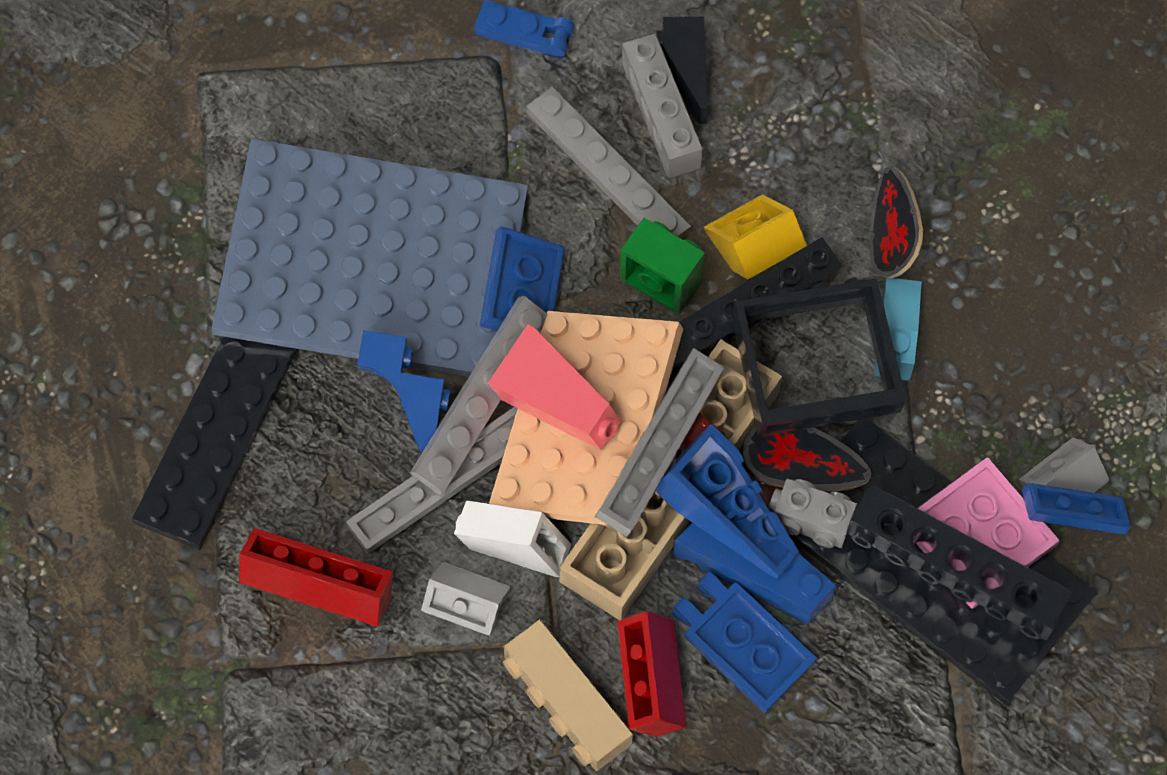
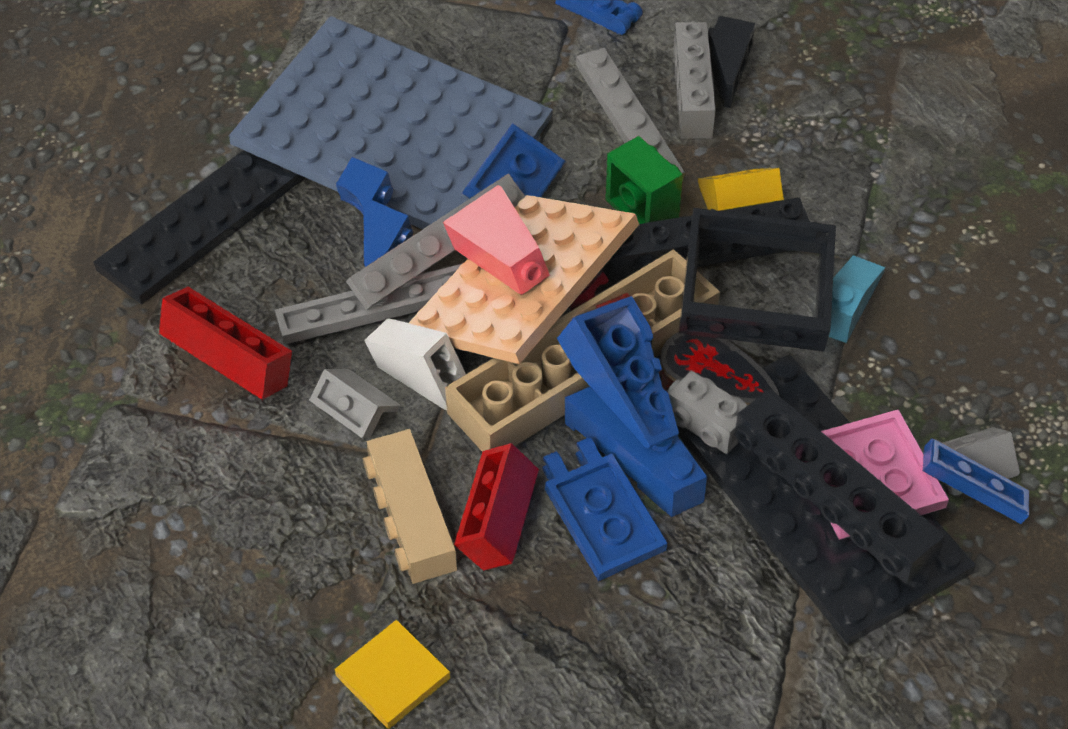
camera: 20 degrees right, 15 degrees down
light grey plate [595,348,725,537] -> none
shield [870,166,923,279] -> none

